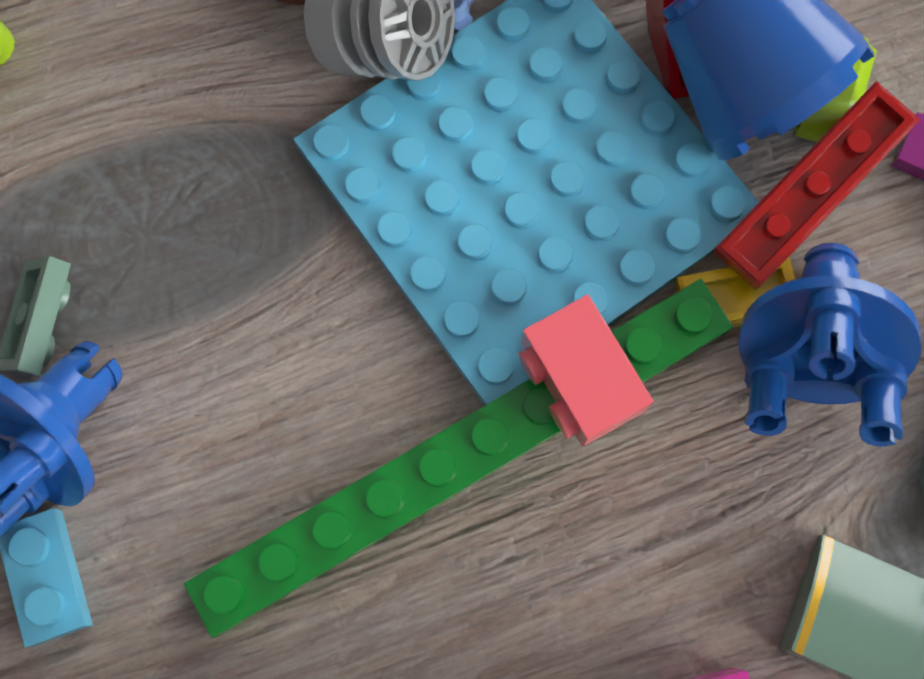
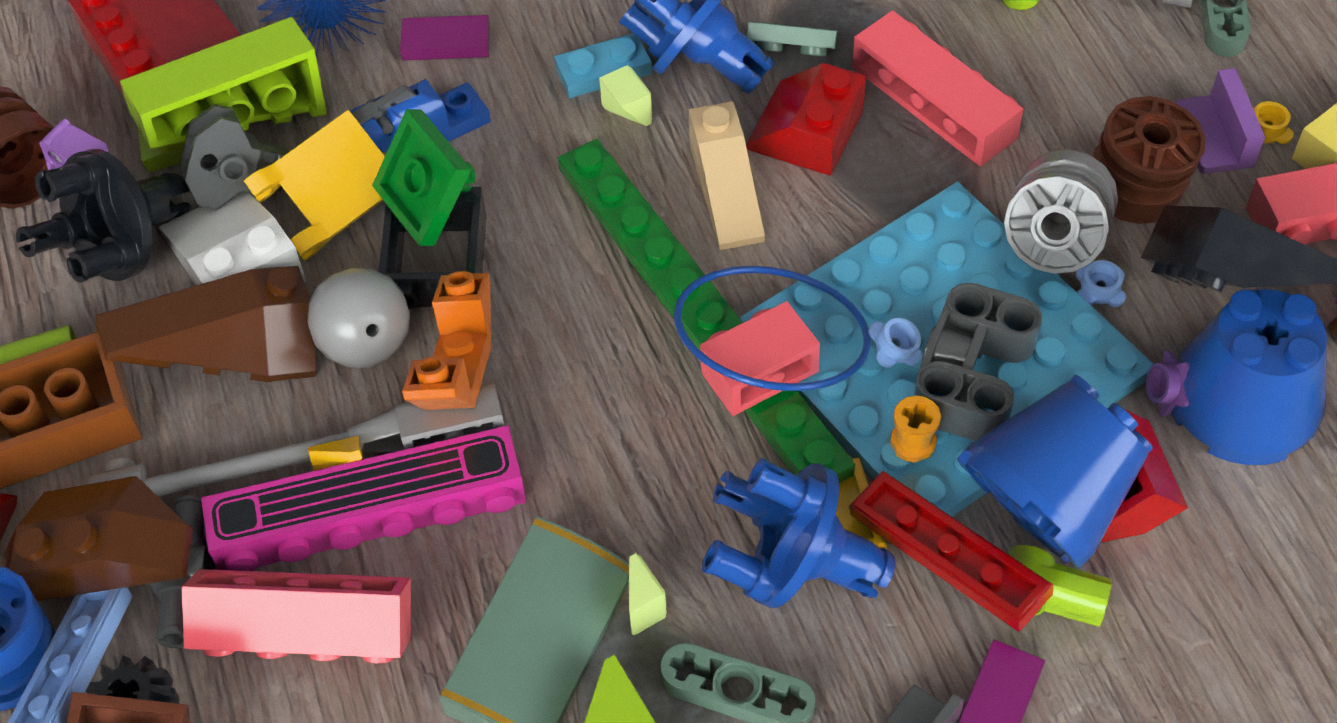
camera: 90 degrees right, 20 degrees down
none -> yellowish green slope [599,65,653,126]
none -> yellowish green slope [629,553,667,635]
none -> blue piece [674,266,871,391]
none -> tan slope [688,101,765,250]
none -> red slope [746,63,866,176]
none -> coral brick [852,10,1024,167]
none -> light blue plate [868,318,922,368]
none -> light orange bush [890,395,941,463]
none -> dark grey beam [914,283,1042,441]

